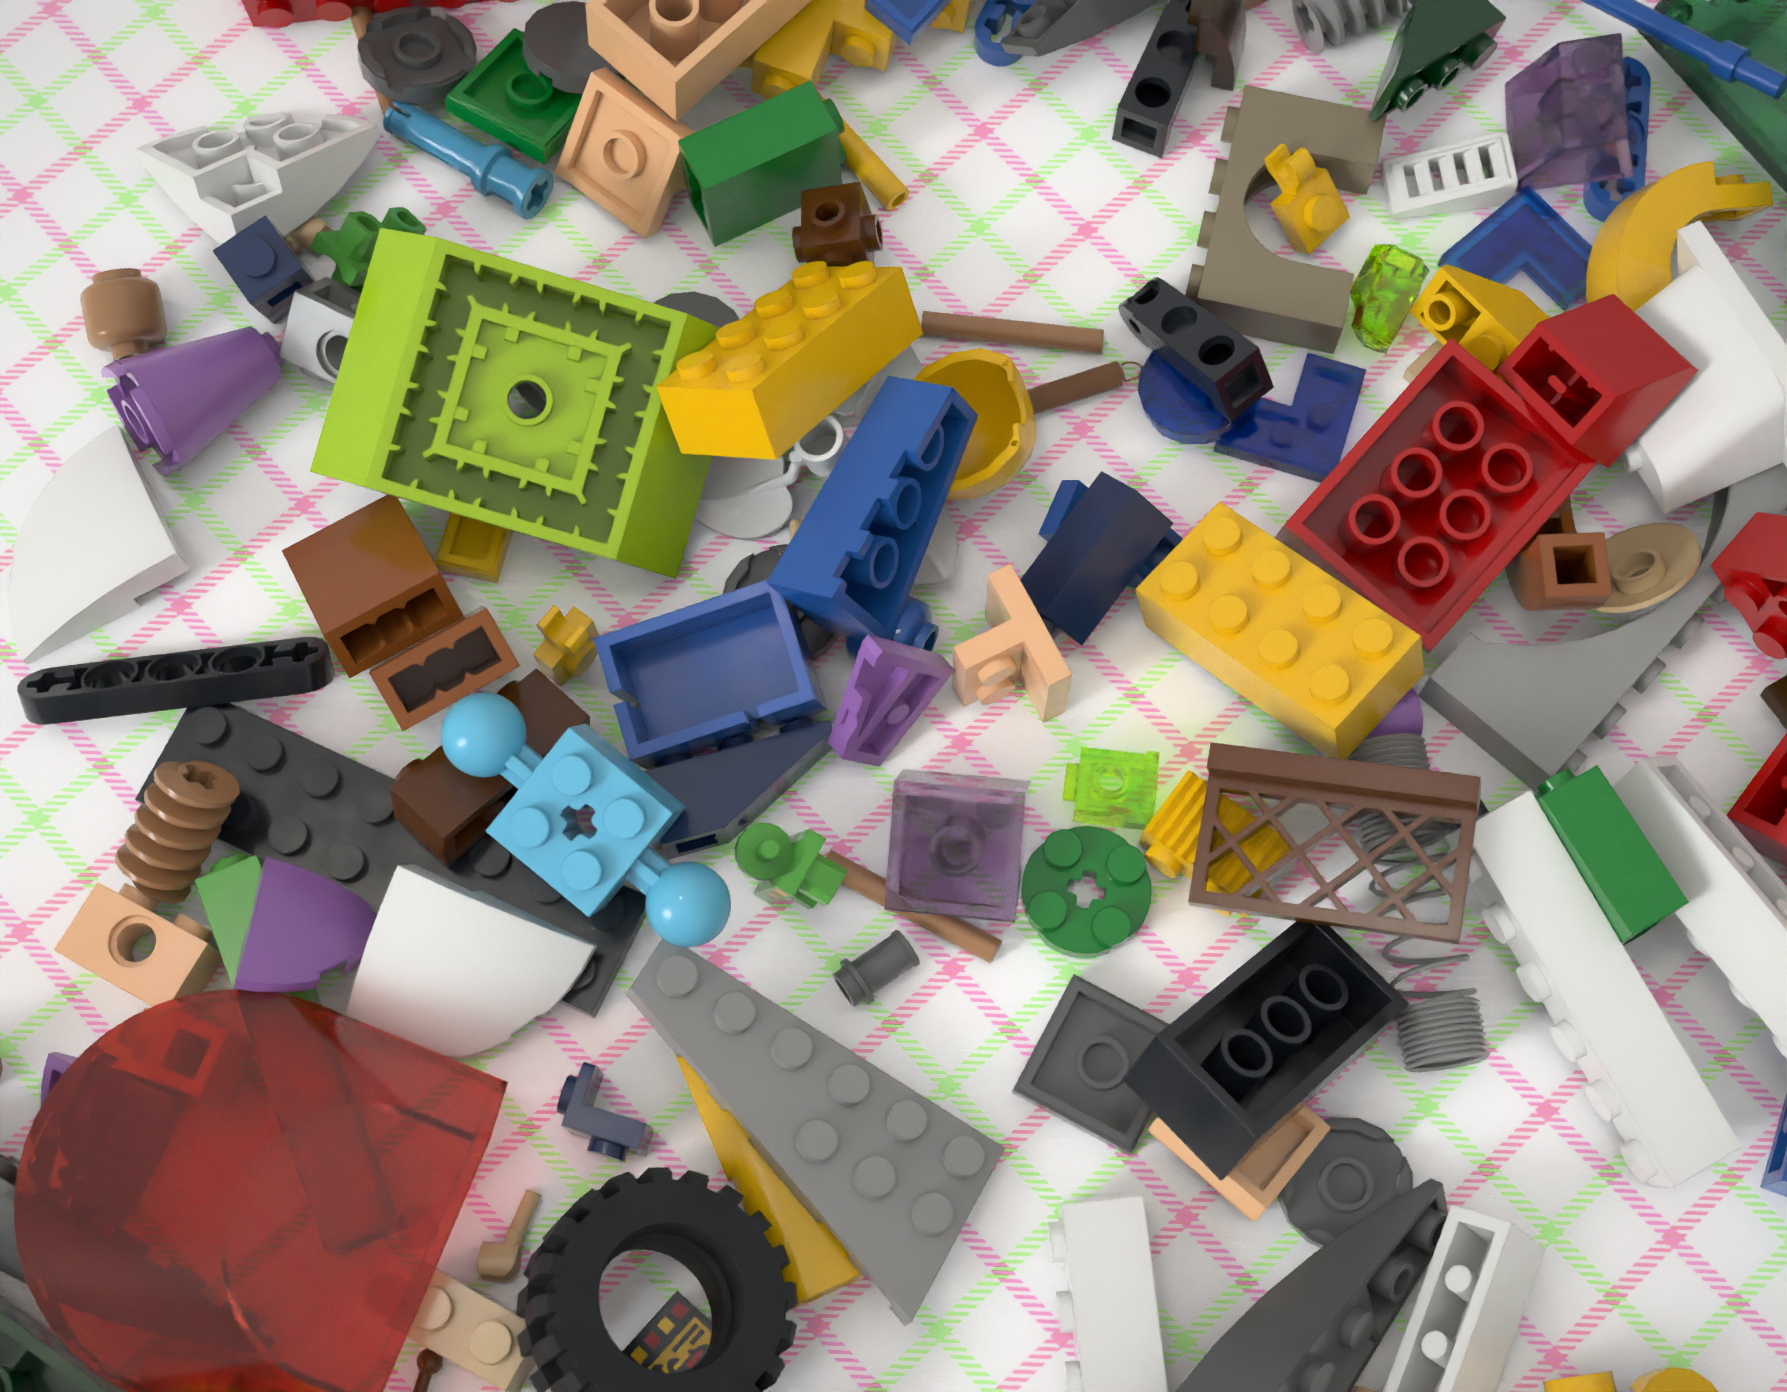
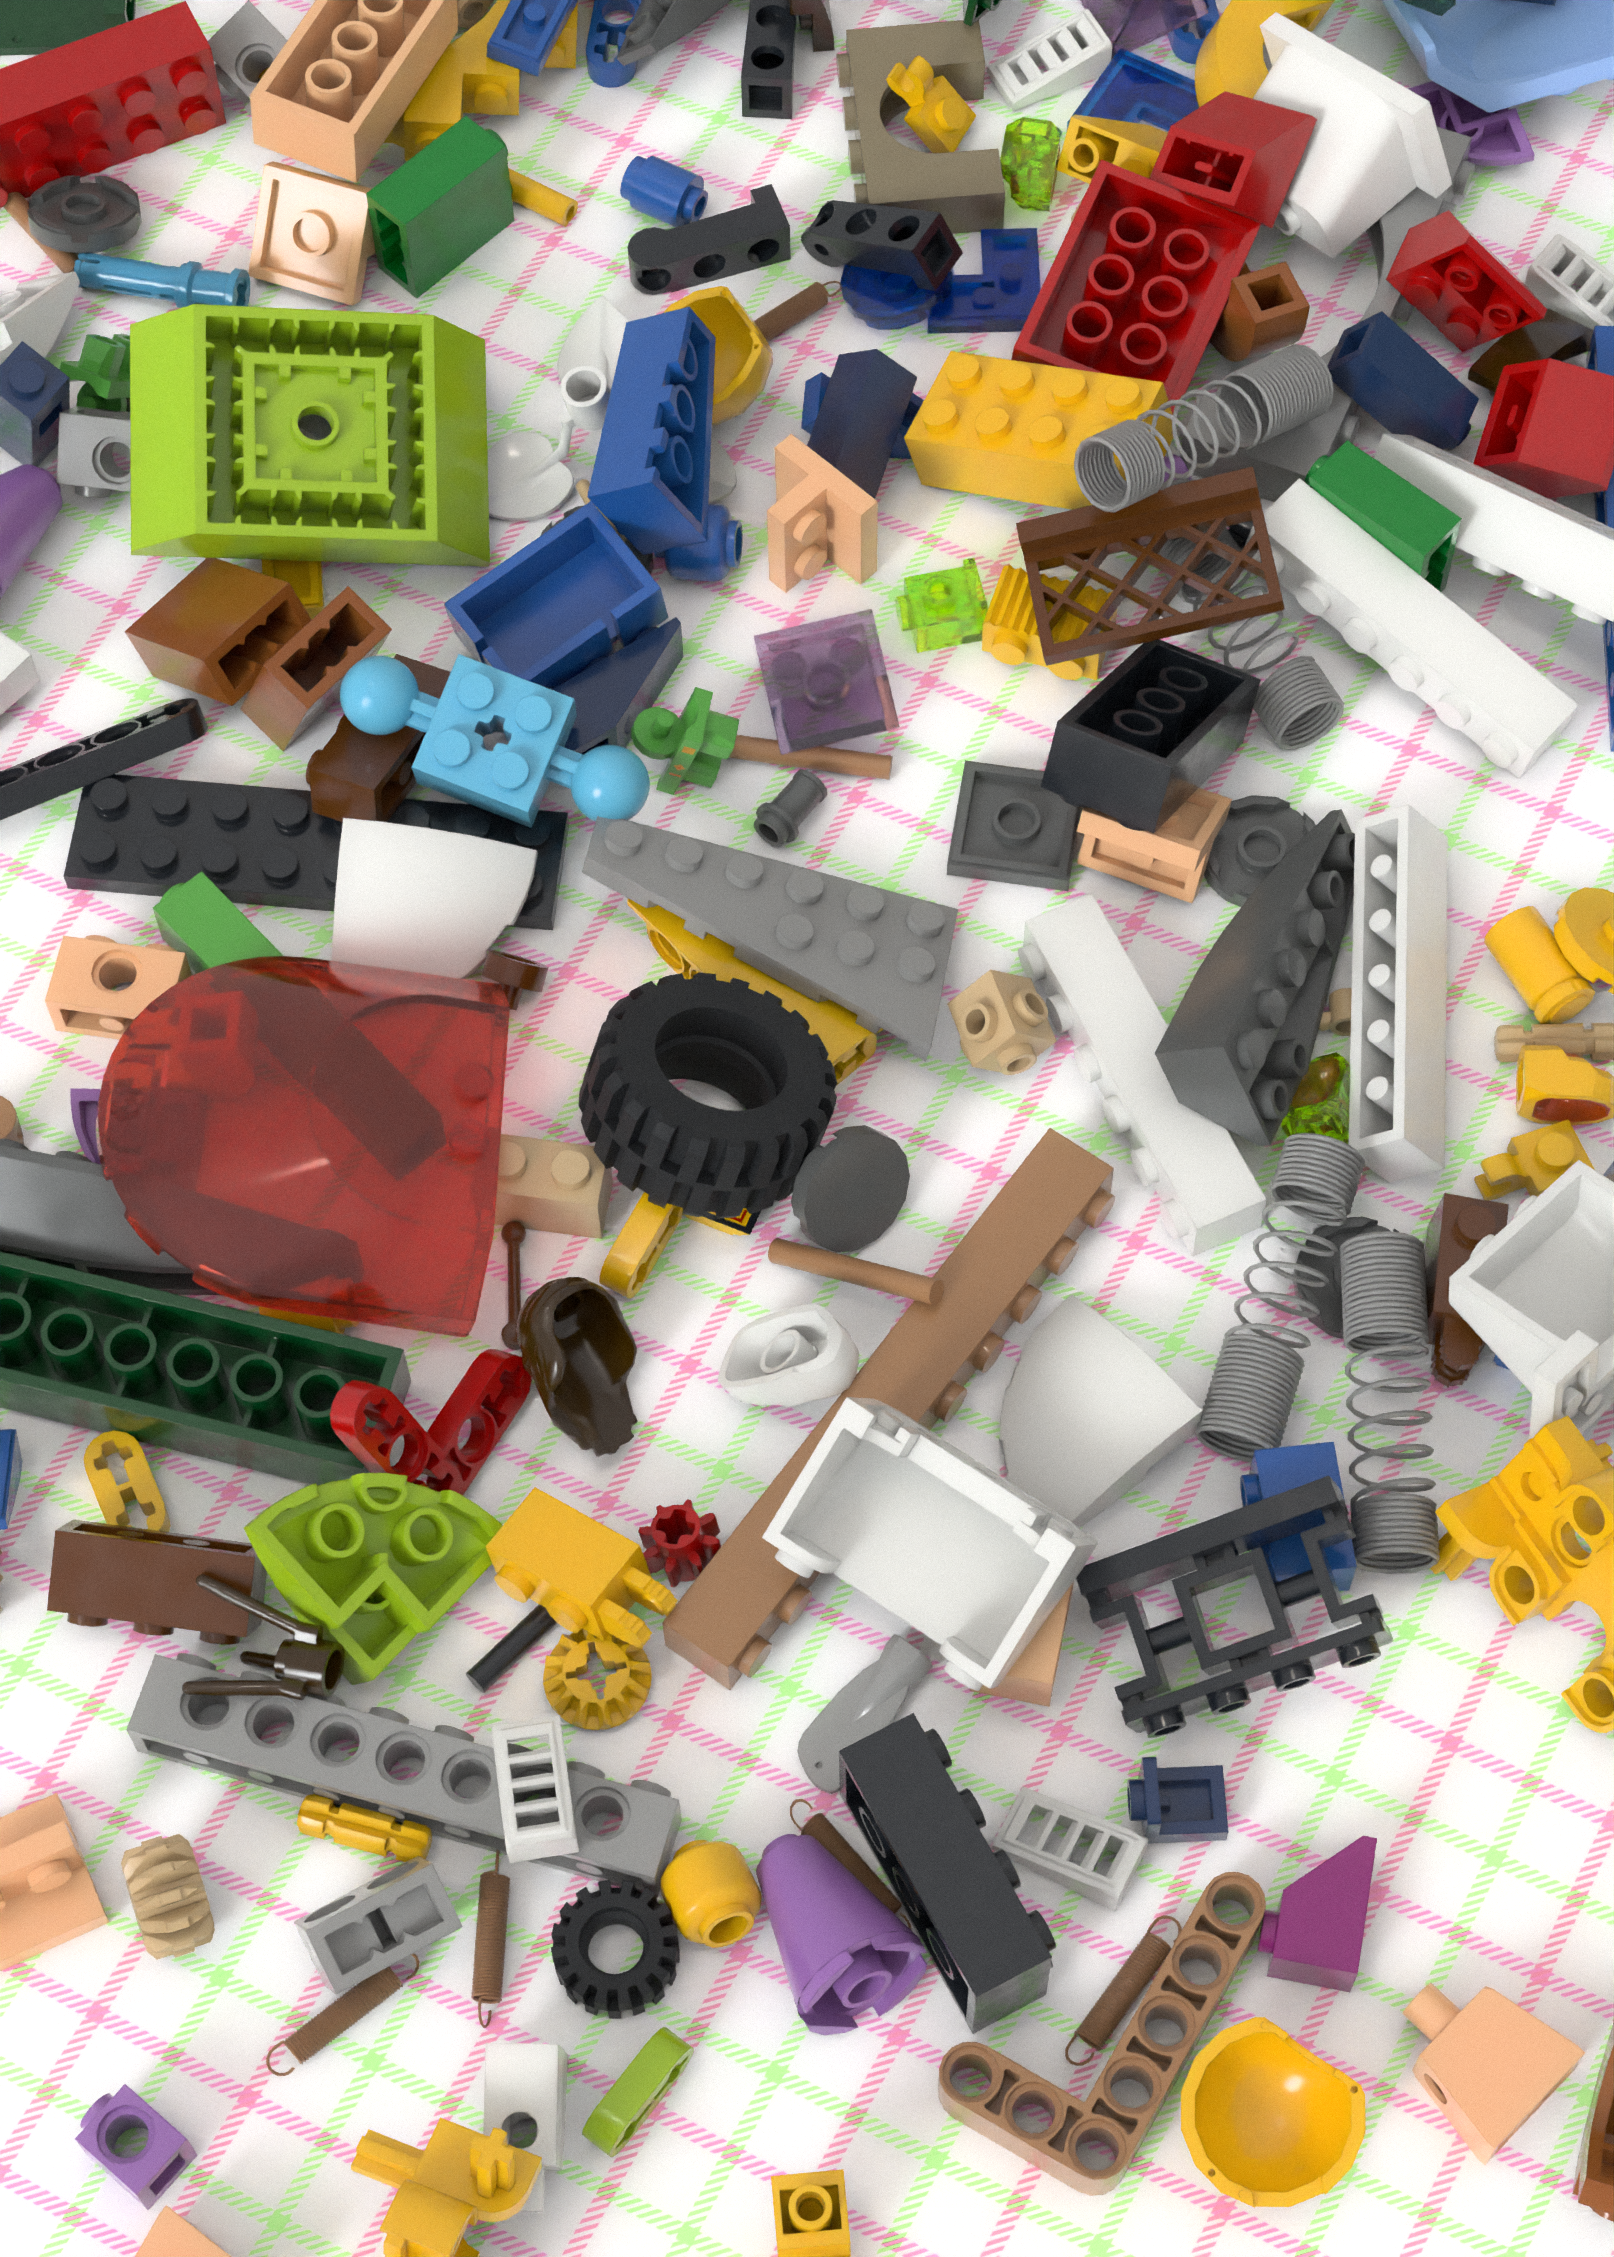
camera: 20 degrees left, 10 degrees down
medium nougat piece [115,760,240,905] -> none
medium lavender brick [234,857,377,993] -> none
green plate [446,27,583,165] -> none
tan hand [477,1189,541,1283] -> none
dark grey tile [522,1,626,95] -> none
yellow plate [533,605,599,687] -> none
dark blue bracket [557,1062,654,1163] -> none
yellow brick [656,261,923,460] -> none
reddish brown brick [792,182,883,266] -> none
medium lavender wing [828,634,955,767] -> none
medium nougat bar [921,311,1104,354] -> none
green plate [1020,826,1152,959] -> none
tan dish [1593,523,1702,613] -> none
none -> reddish brown tile [482,950,549,1010]
none -> blue brick [620,155,708,227]
none -> black leg [627,184,791,295]
none -> tan brick [947,969,1057,1075]
none -> light grey piece [1074,344,1334,513]
none -> dark blue brick [1327,311,1479,451]

